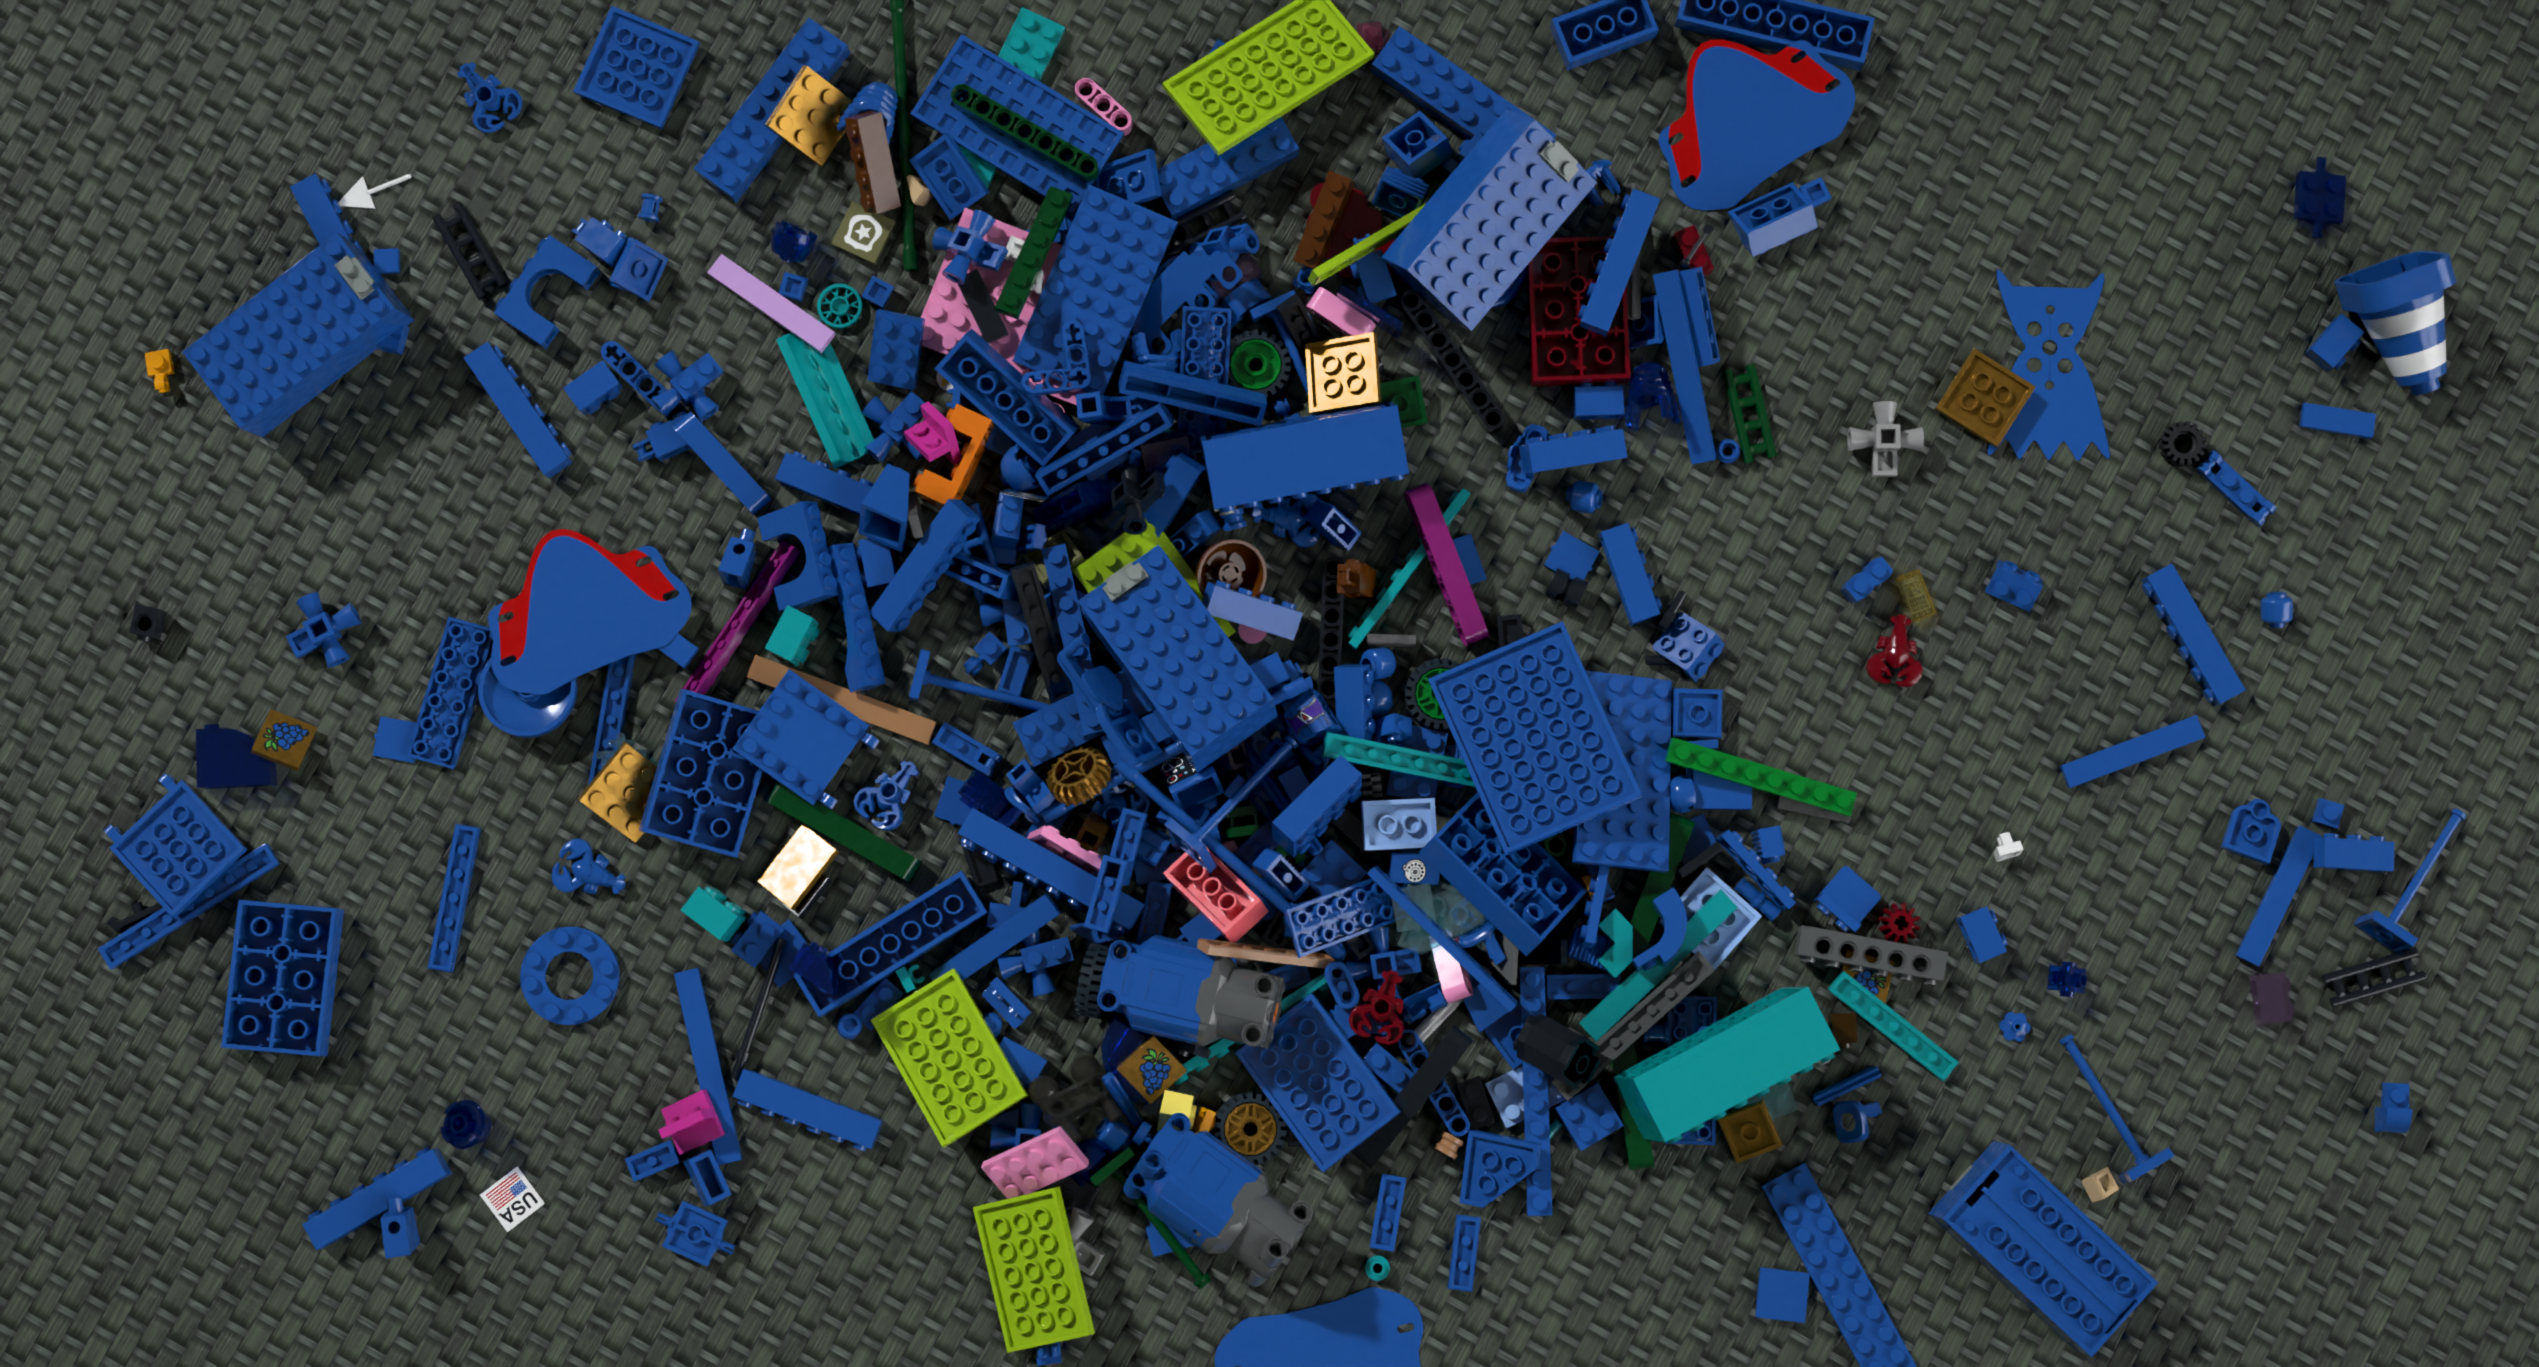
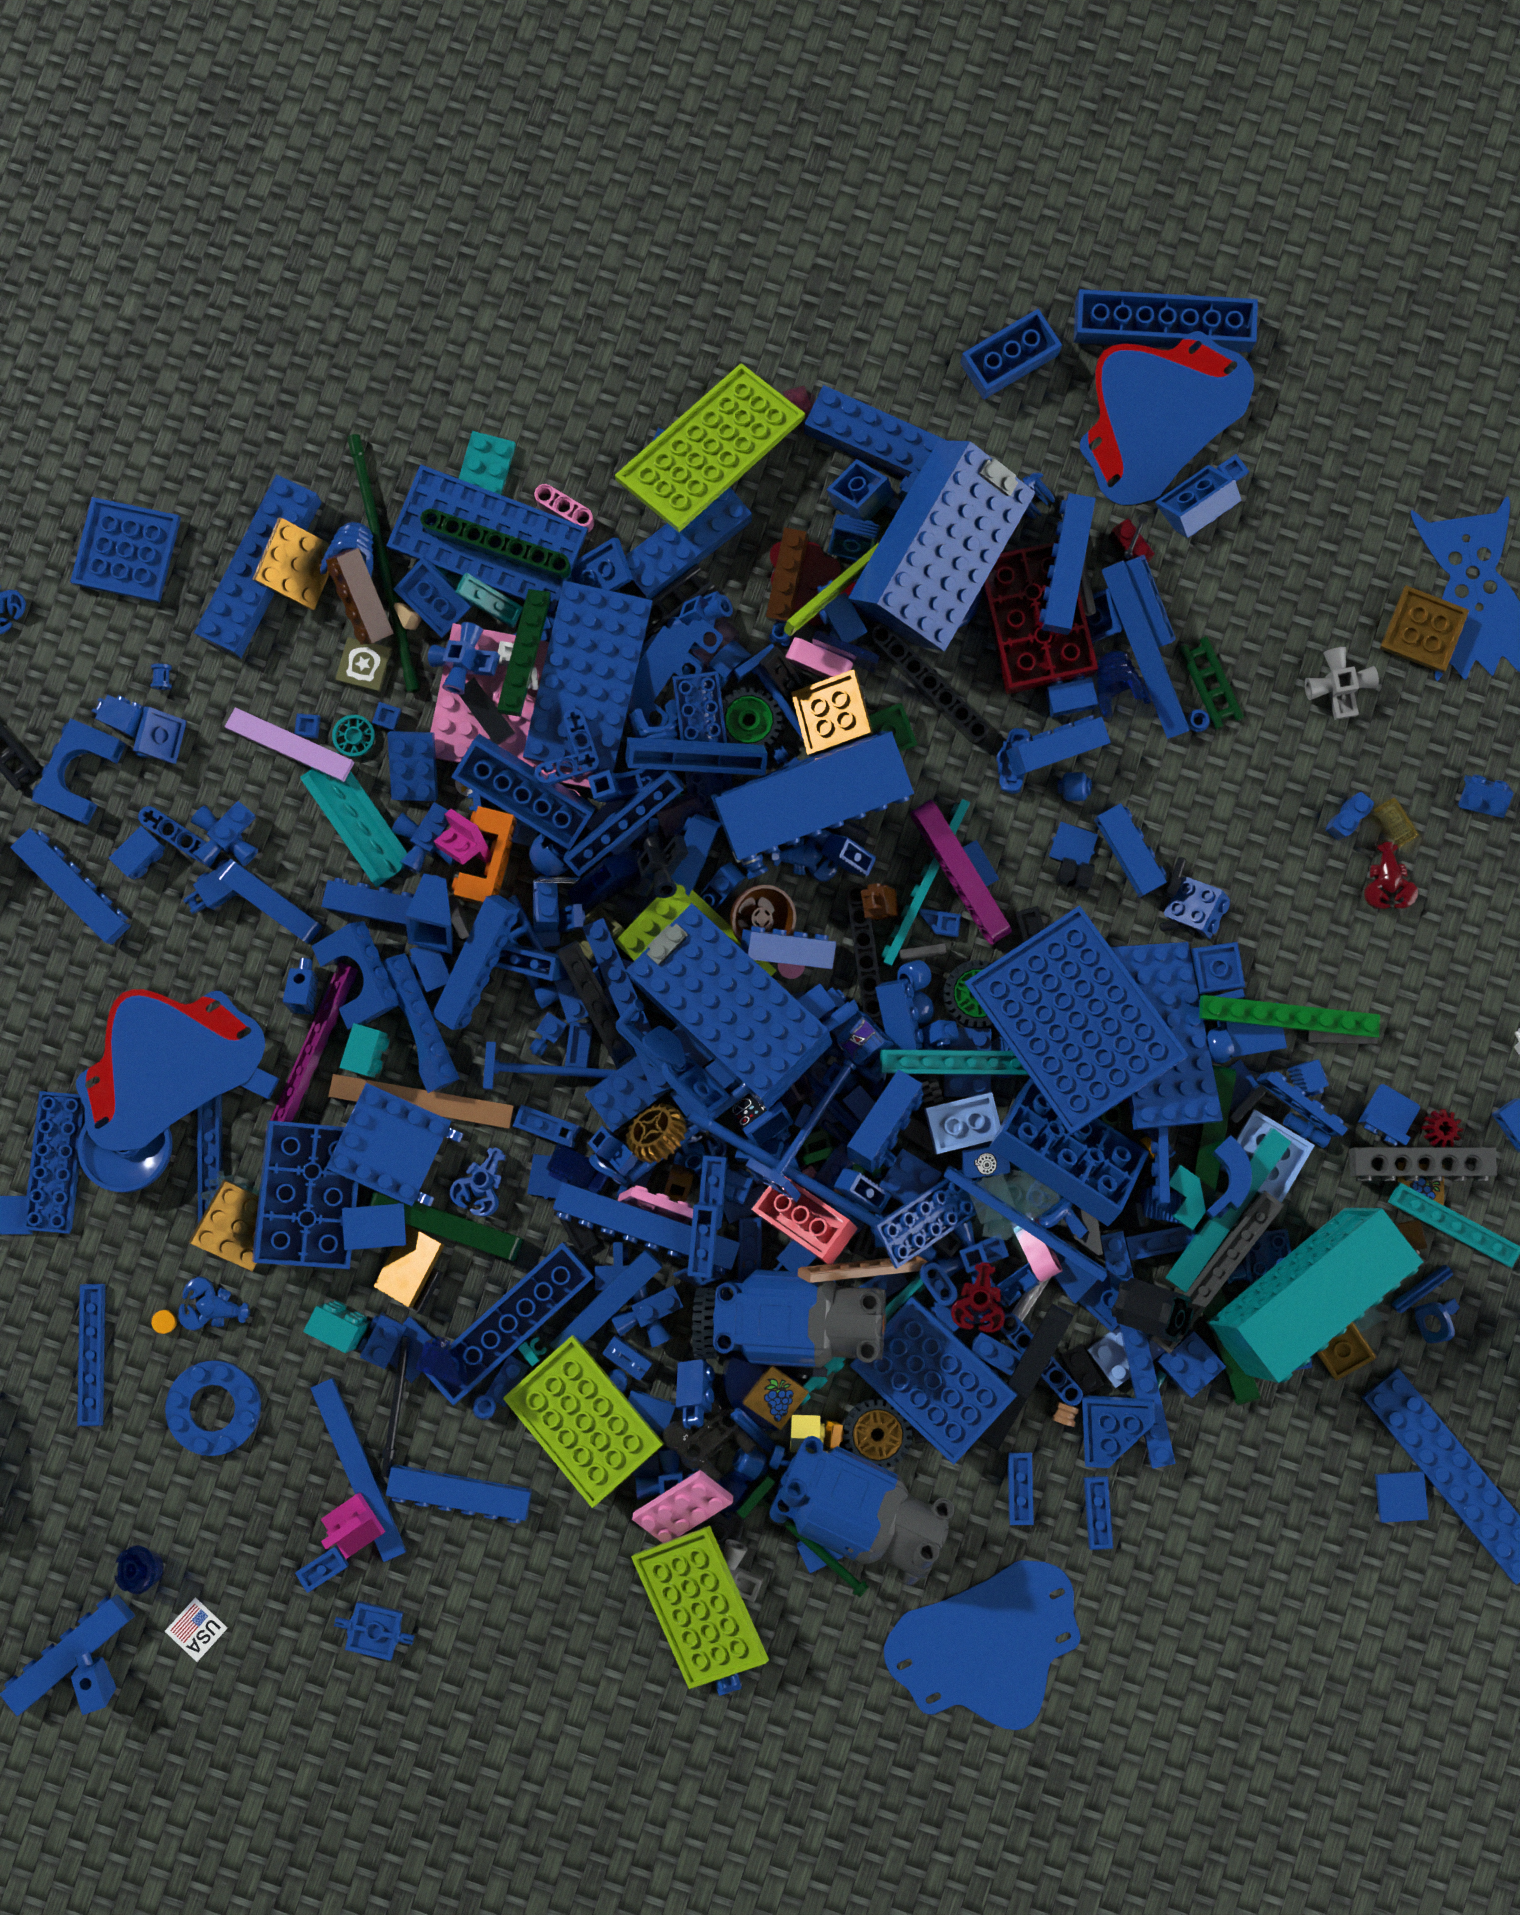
camera: 10 degrees left, 0 degrees up
blue piece [683,1150,732,1206] -> none
clear blue cone [771,221,818,263] -> none
teal plate [1365,1255,1390,1281] -> none
none -> light orange tile [152,1310,177,1334]
none -> blue piece [342,1203,406,1251]
none -> teal tile [455,573,523,628]
none -> blue brick [676,1359,715,1429]
none -> blue tile [919,909,961,938]

